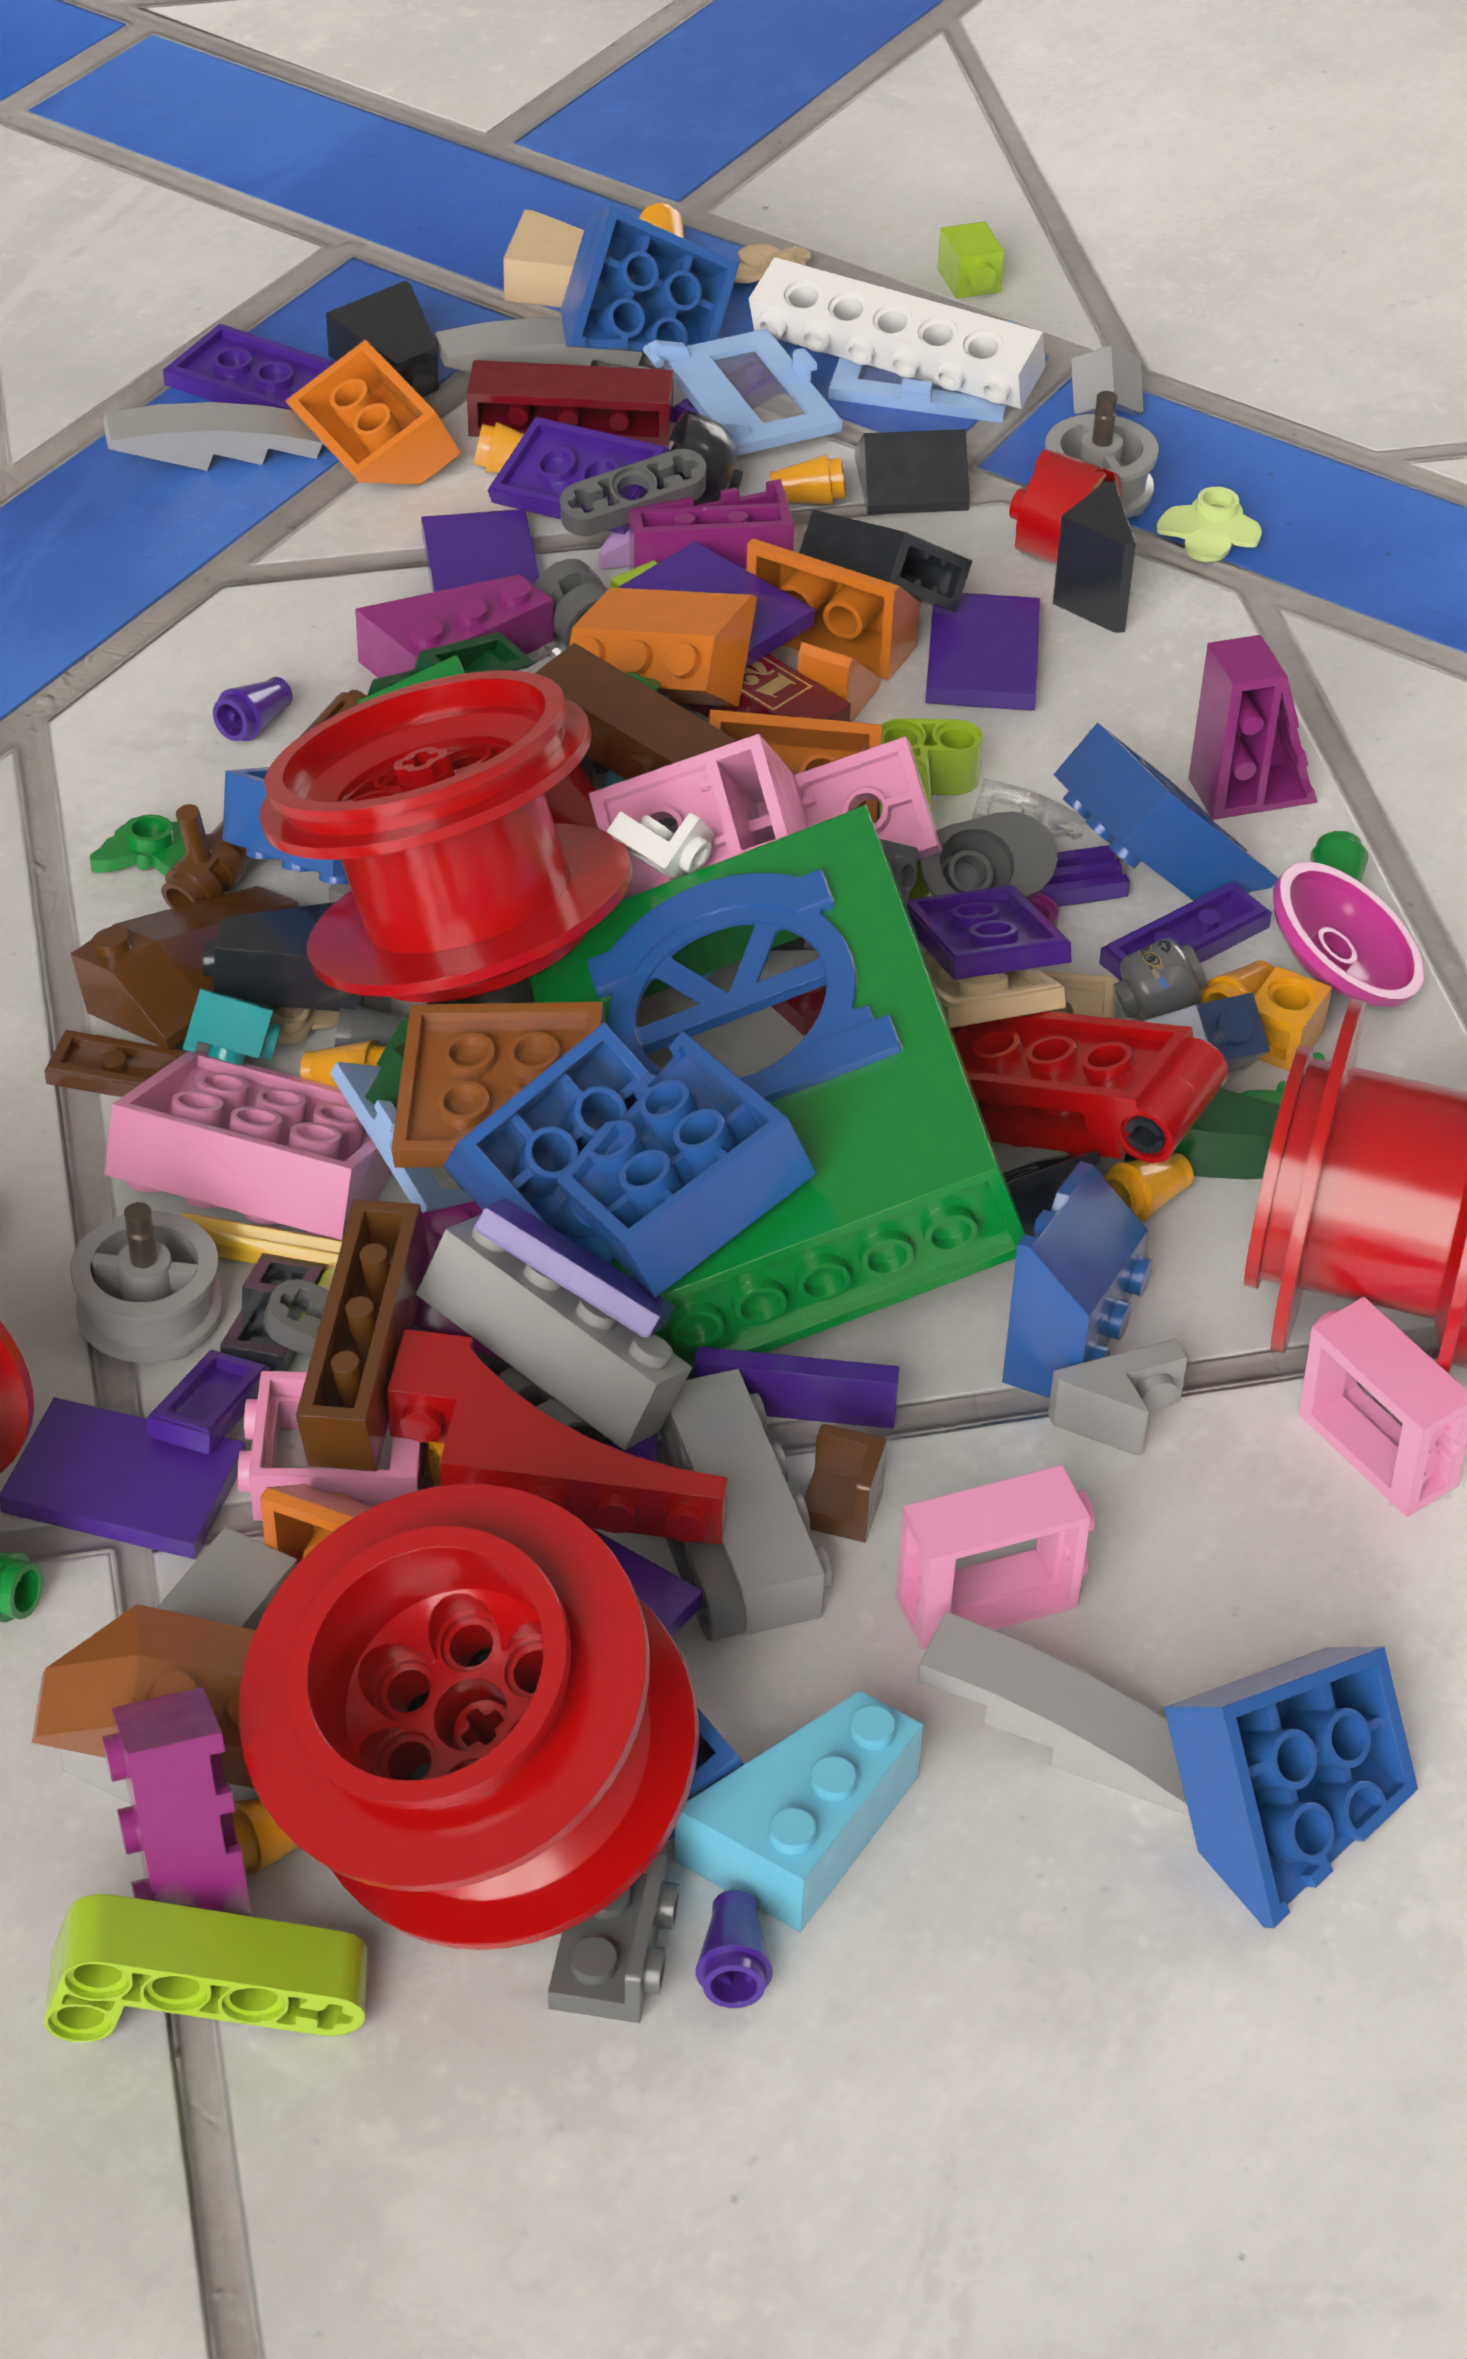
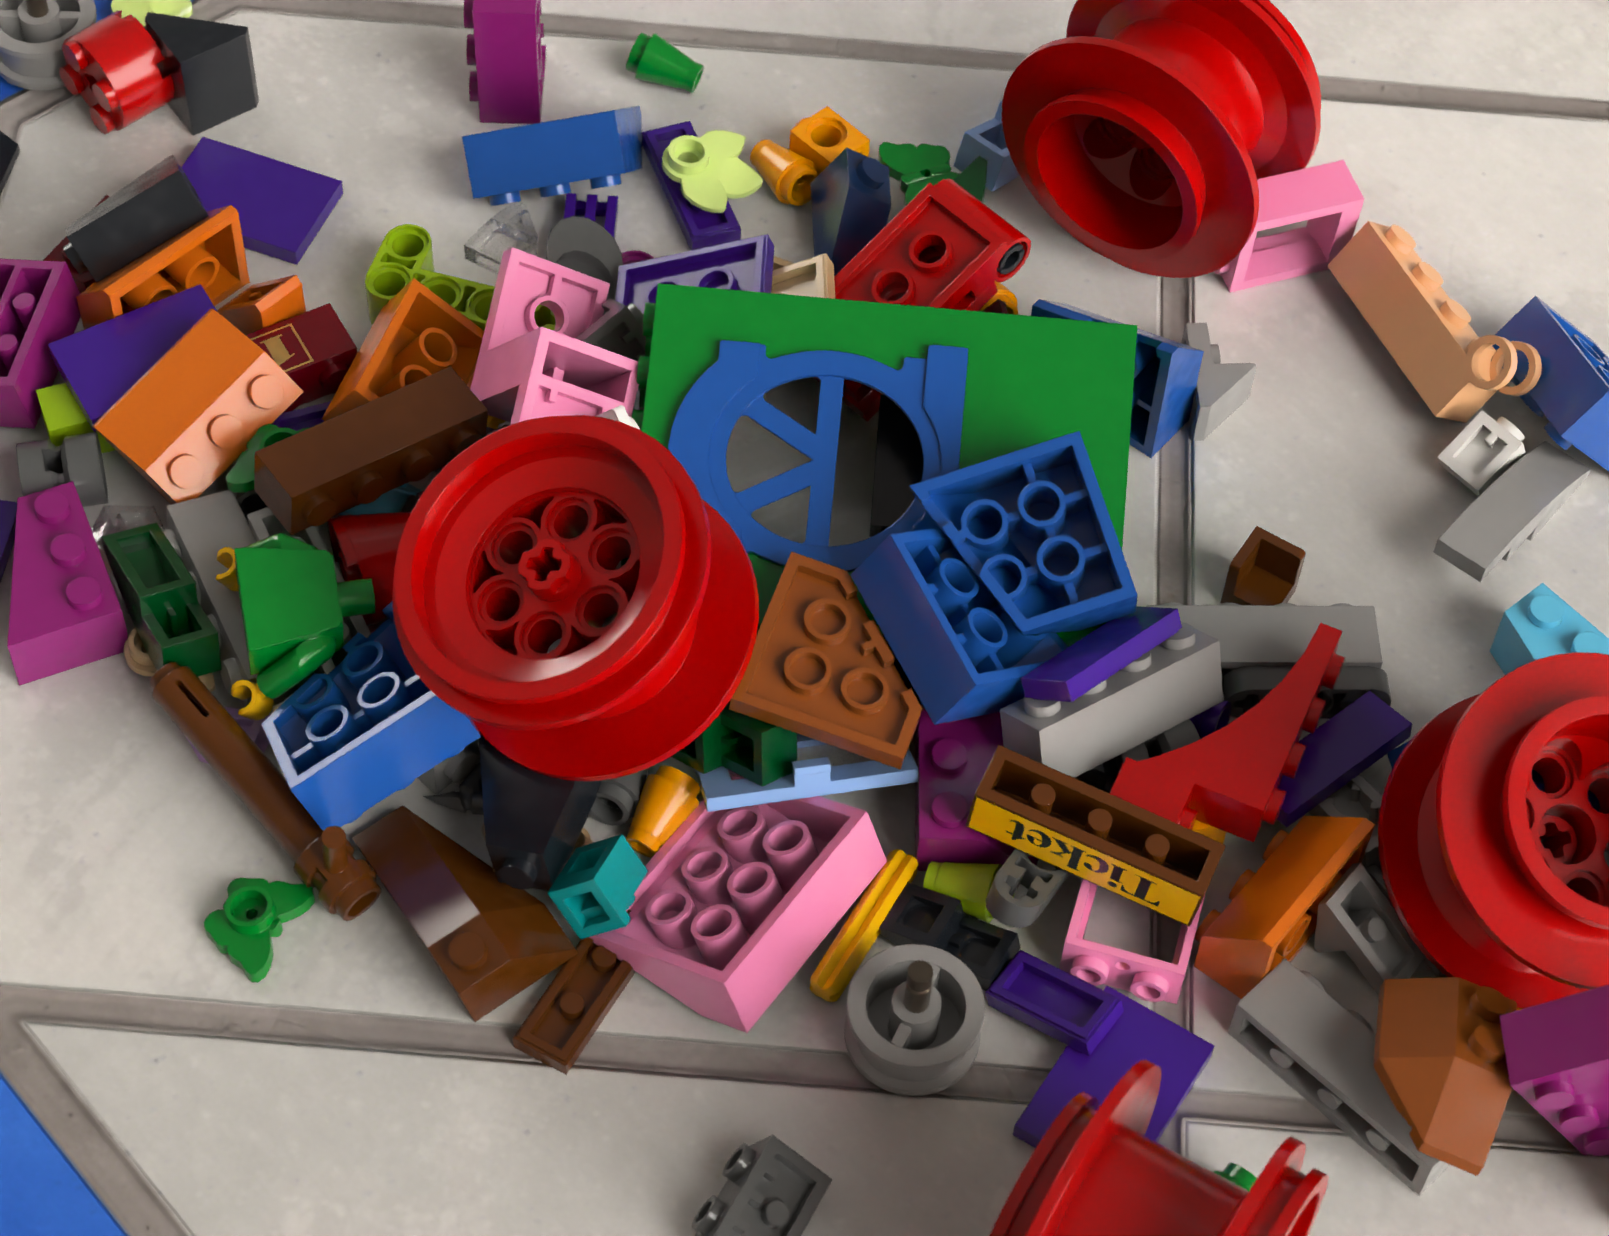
camera: 75 degrees left, 10 degrees up
dark purple cone [213,677,293,741] -> none
dark purple tile [694,1347,900,1429] -> none
bright pink window [895,1465,1095,1650] -> none
dark grey head [1113,938,1208,1021] -> none
dark pink dish [1273,862,1424,1007] -> none
none -> yellowish green plate [662,130,763,213]
none -> light nougat hinge [1327,221,1542,423]
none -> white bracket [1437,410,1526,496]

